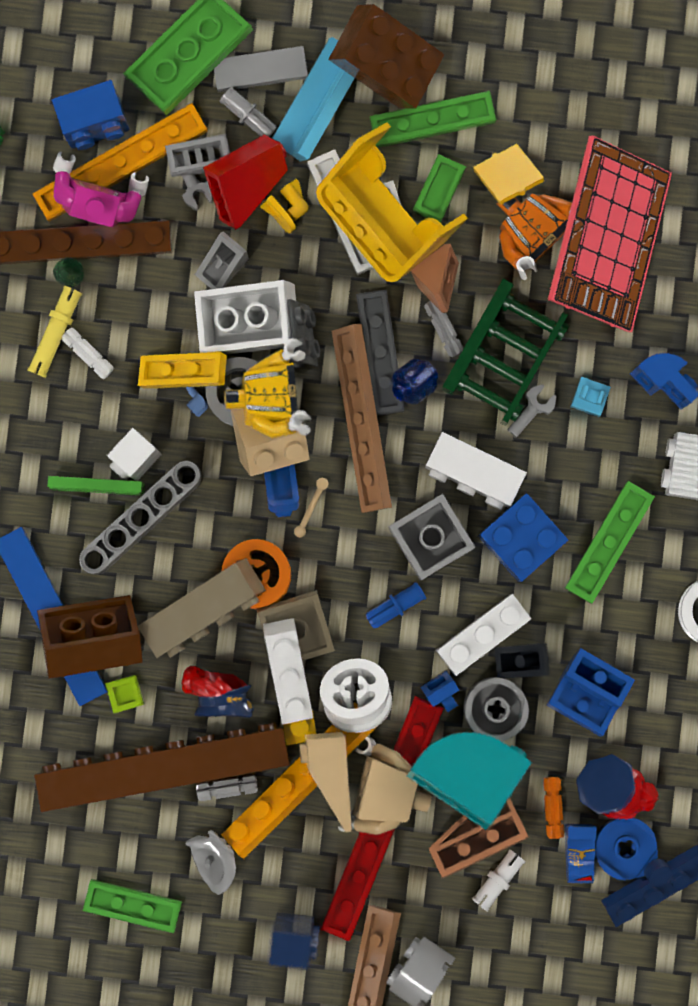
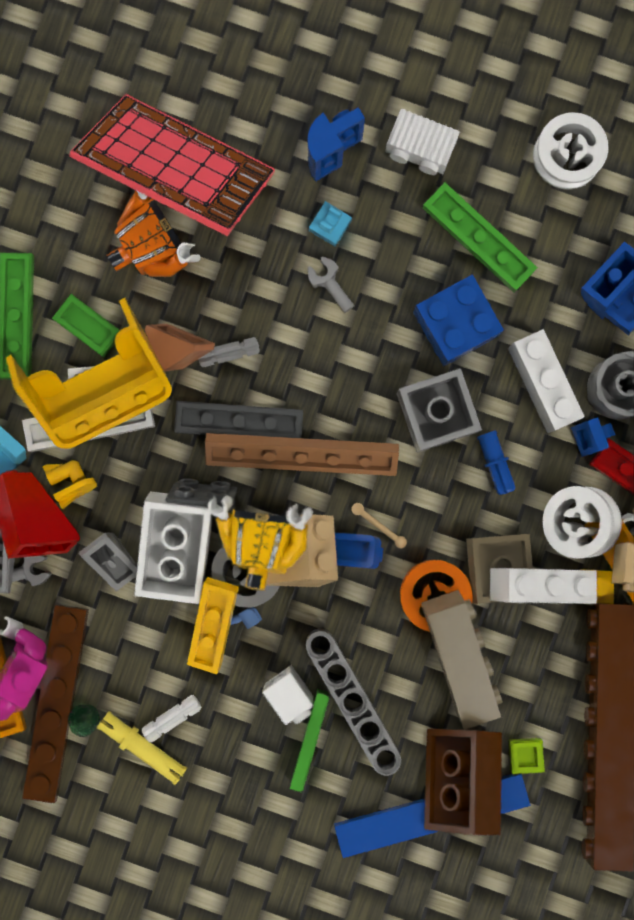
camera: 80 degrees left, 0 degrees up
piece [181,666,254,718] -> none
clear blue head [392,358,438,405] -> none
white brick [425,432,527,510] -> none
dark green fence [441,279,569,426] -> none
yellow piece [473,144,544,205] -> none
black slope [494,643,550,679] -> none

